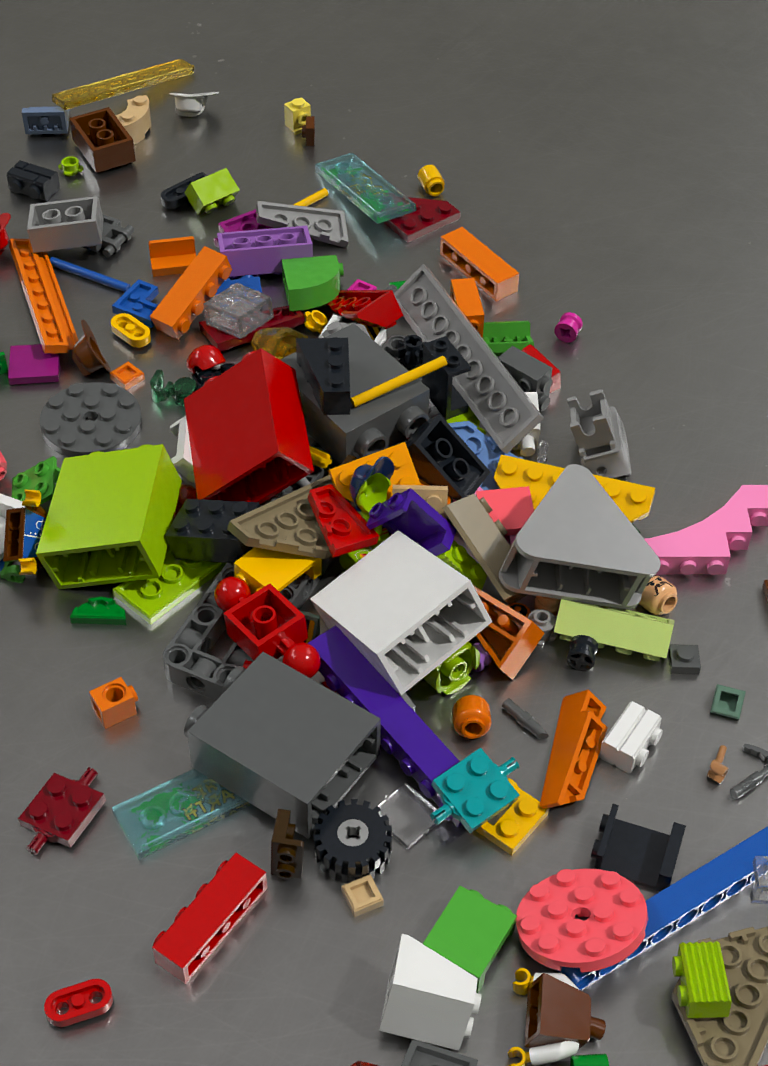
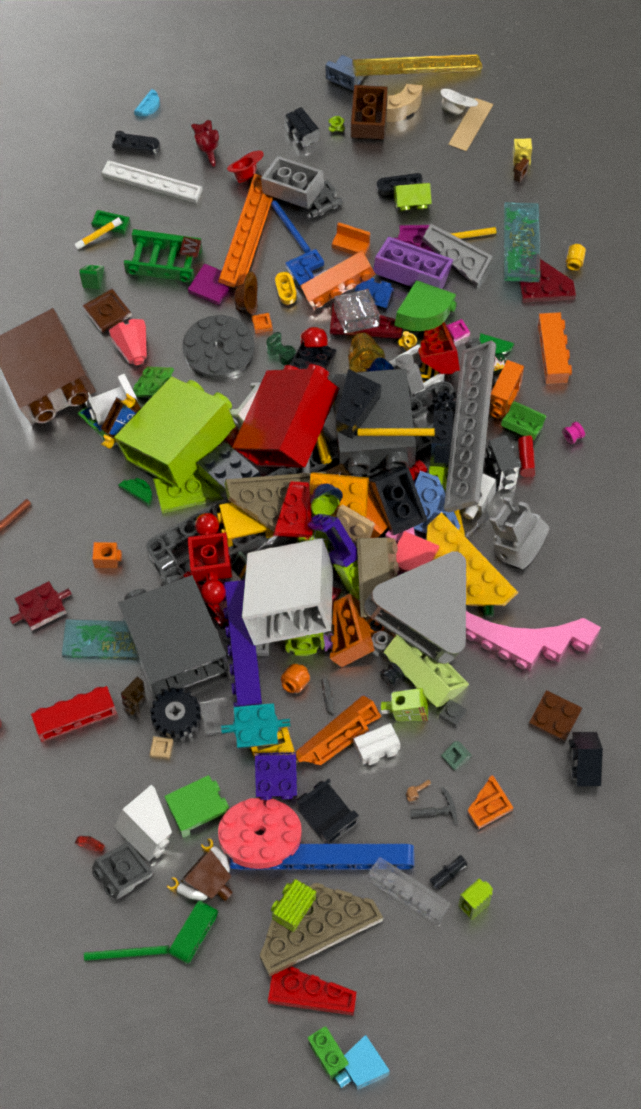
camera: 35 degrees right, 15 degrees up
light nougat head [639,575,678,616] -> none
none -> dark purple brick [255,752,297,800]
none -> lime torso [381,688,428,721]
none -> tan sticker [448,98,494,151]

